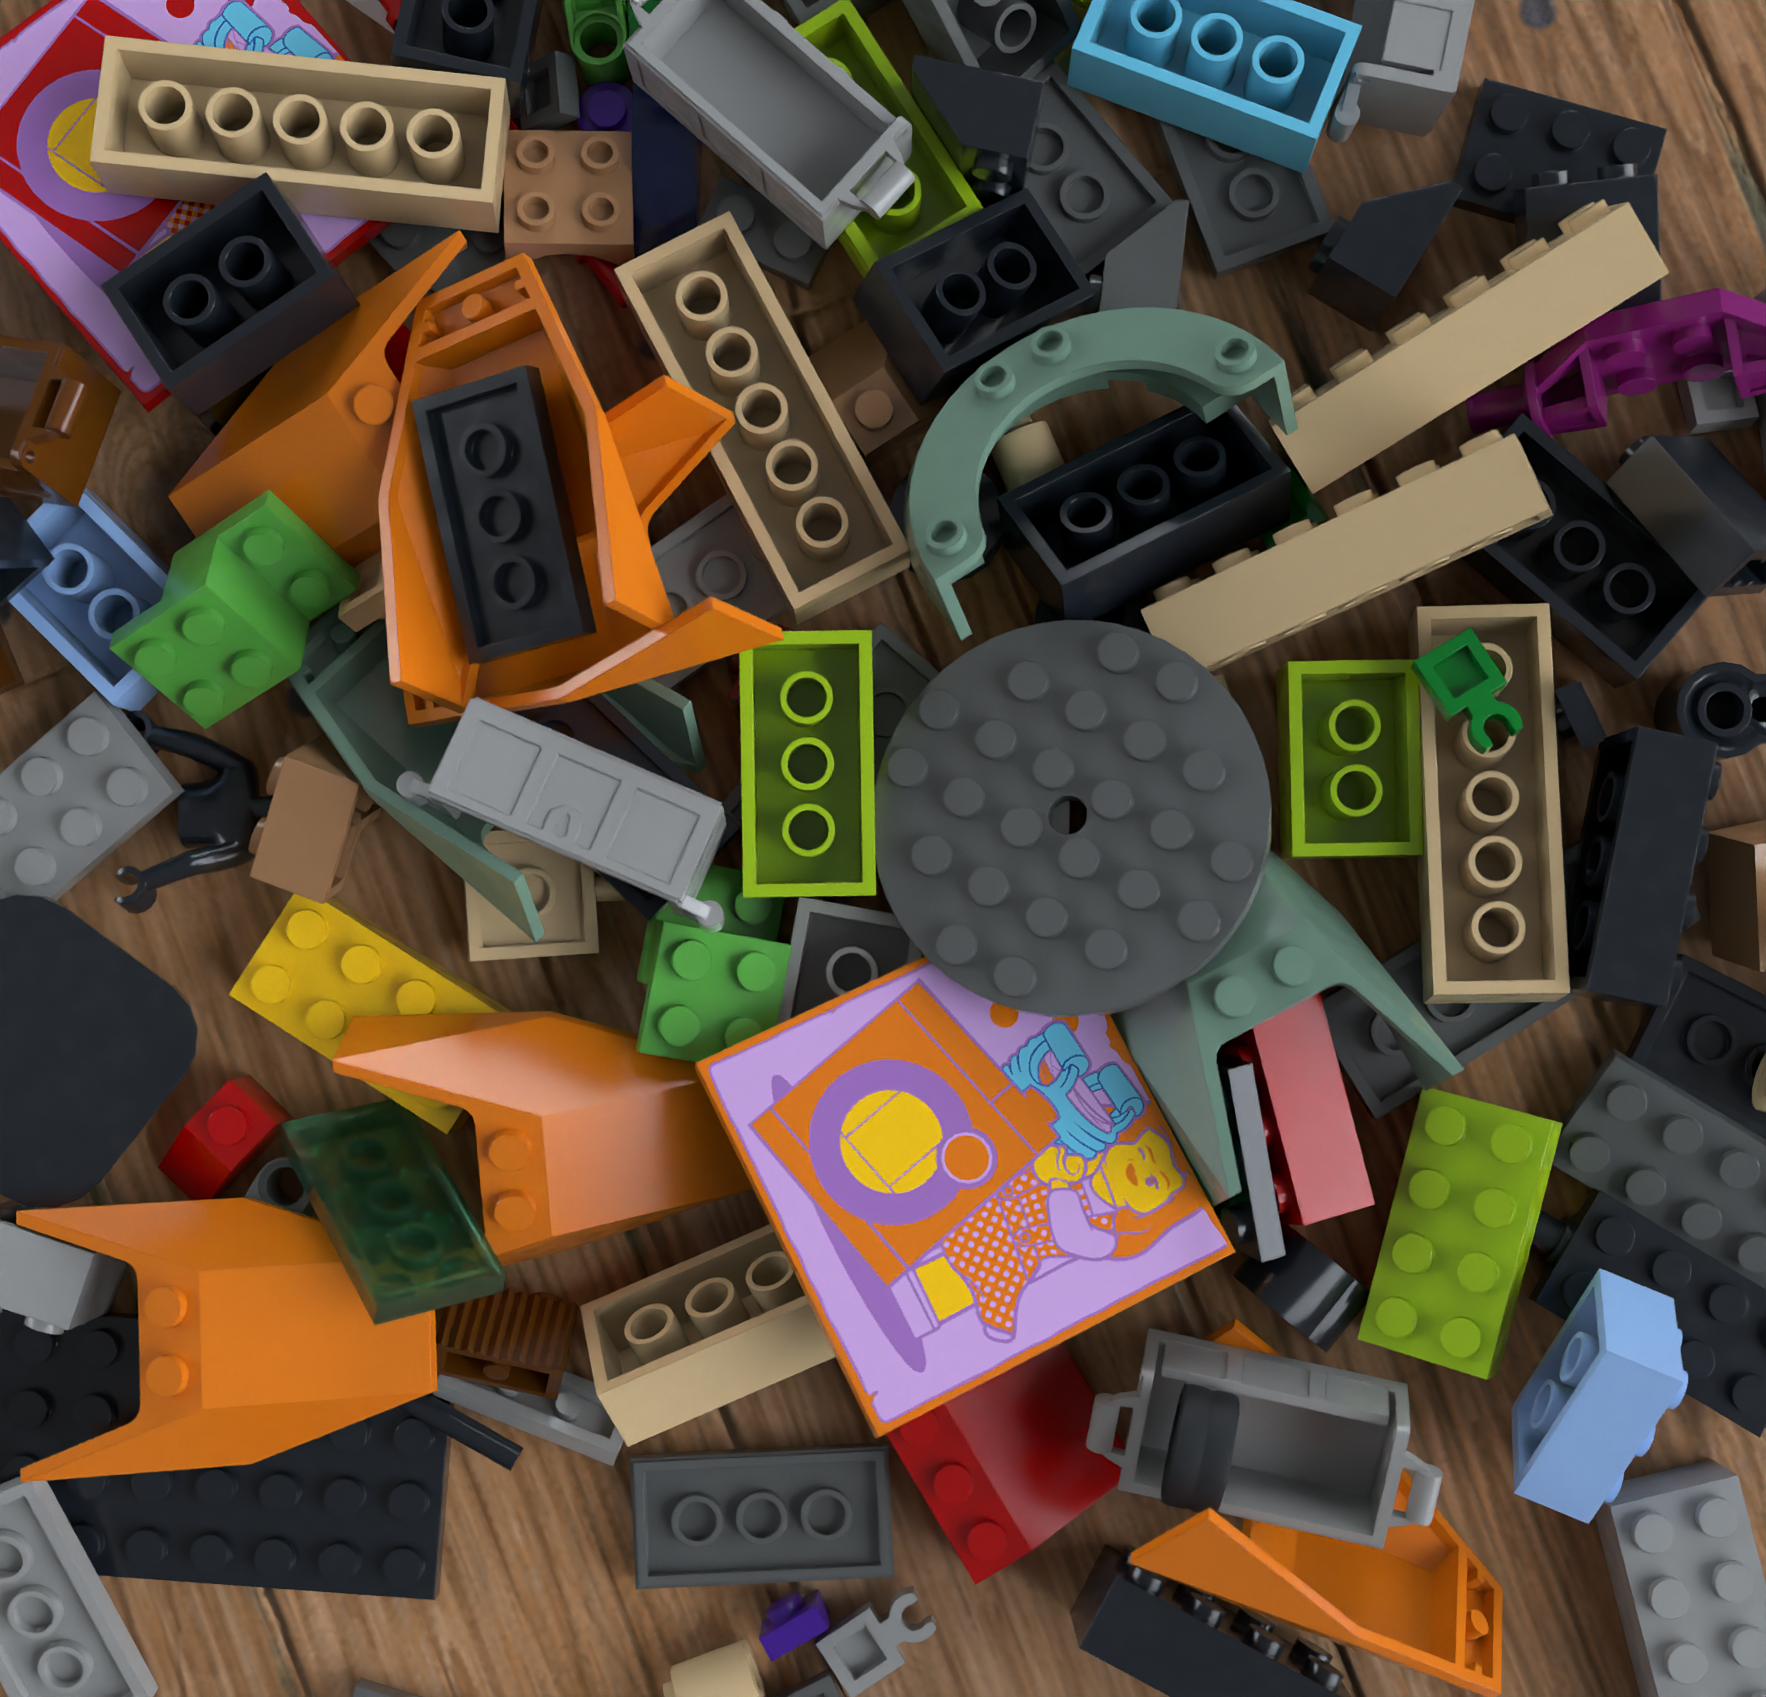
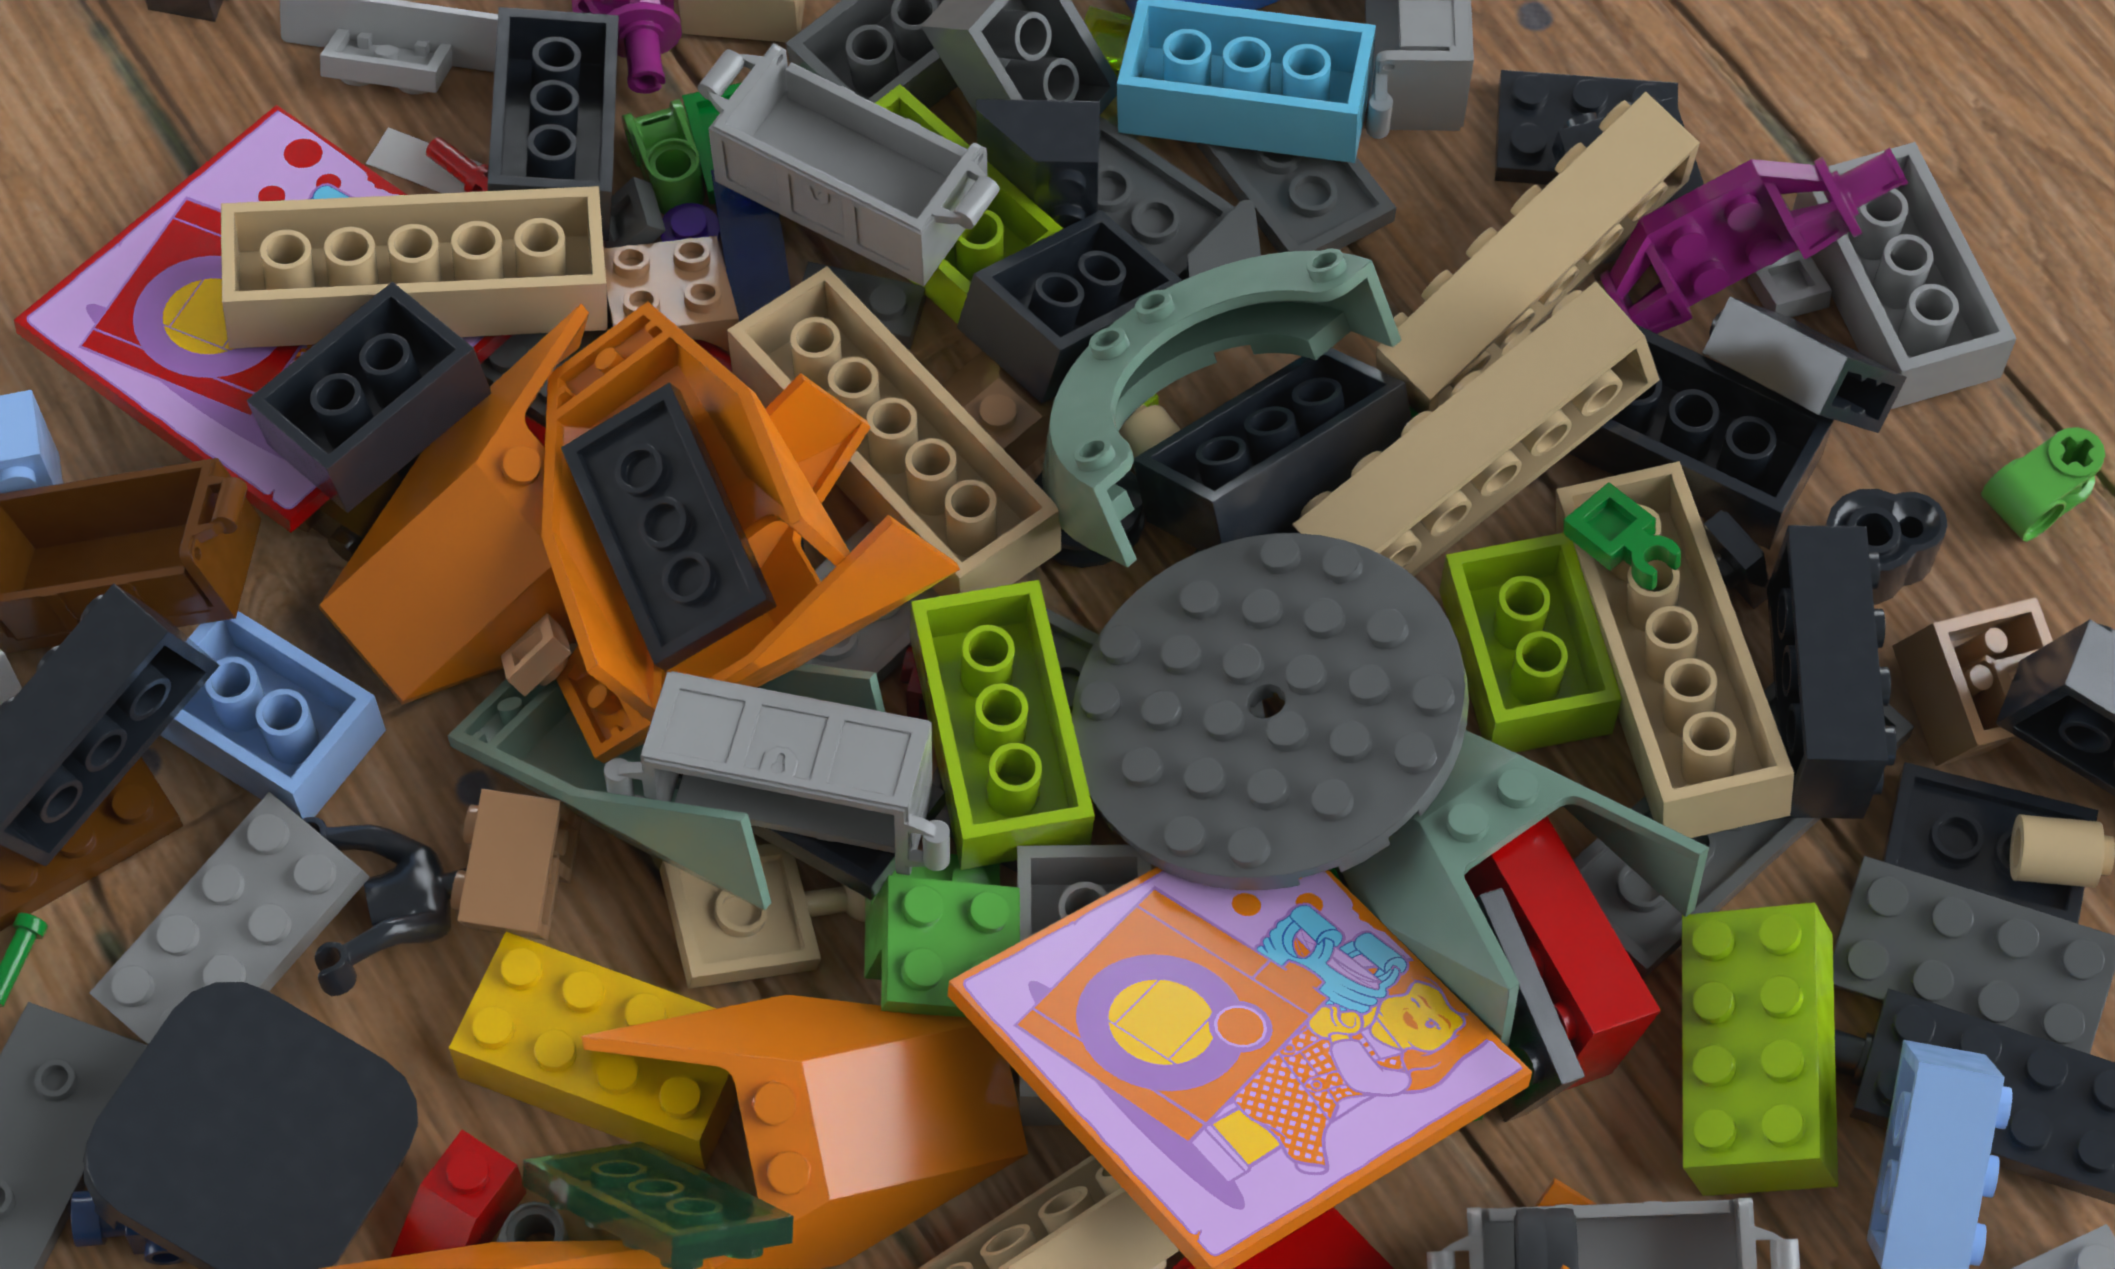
camera: 20 degrees left, 25 degrees down
bright green bracket [109,489,360,729] -> none
black piece [1232,1224,1370,1353] -> none
black slope [1307,181,1464,331] -> none

